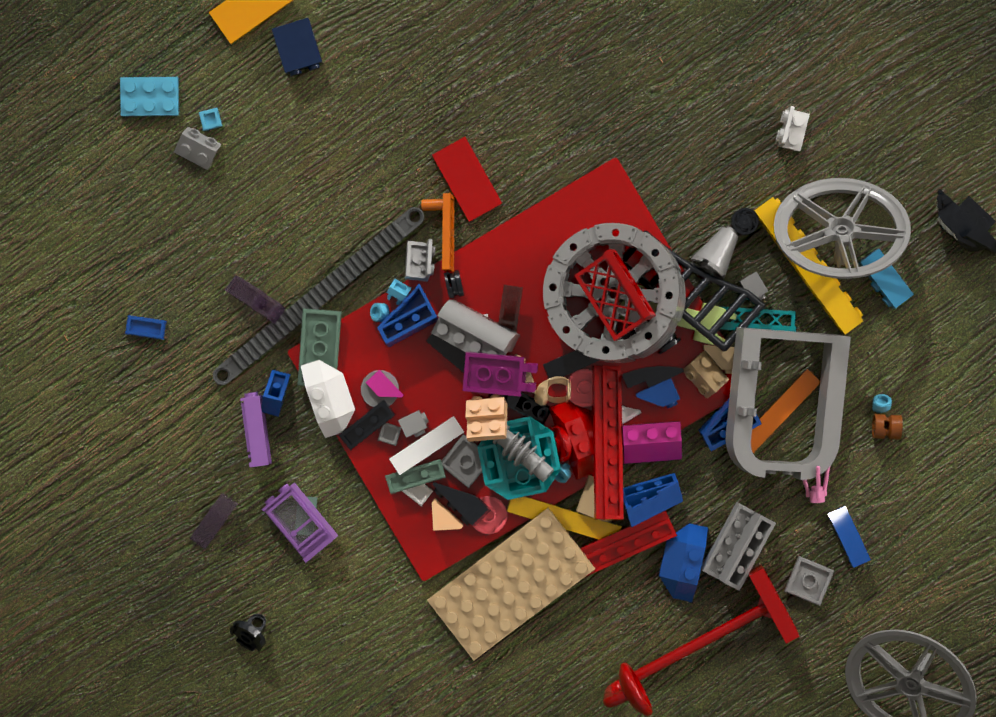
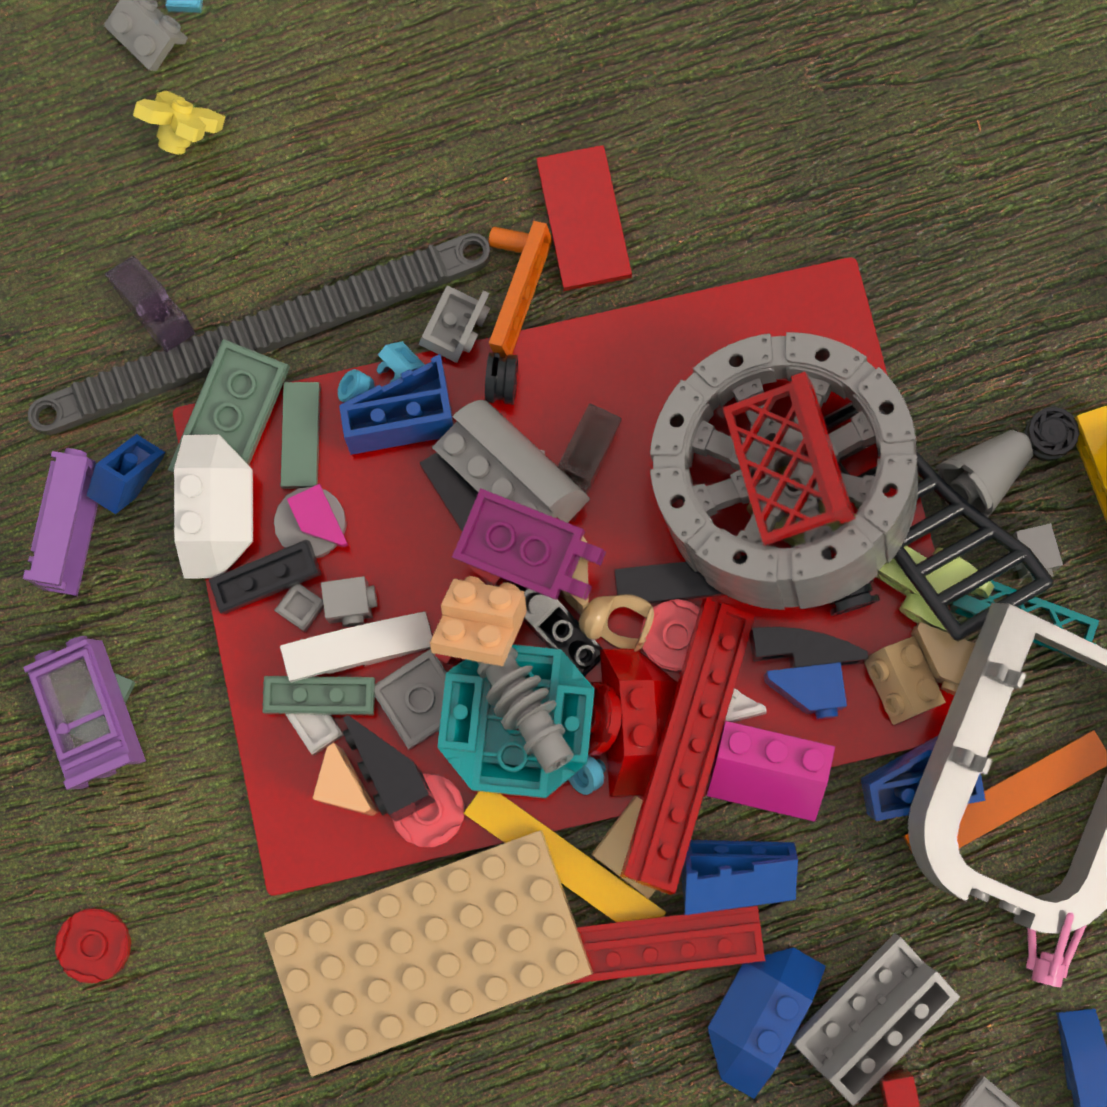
camera: 20 degrees right, 10 degrees down
none -> red tile [55,908,131,983]
none -> light yellow plant [133,91,225,154]
none -> sand green tile [280,382,321,489]

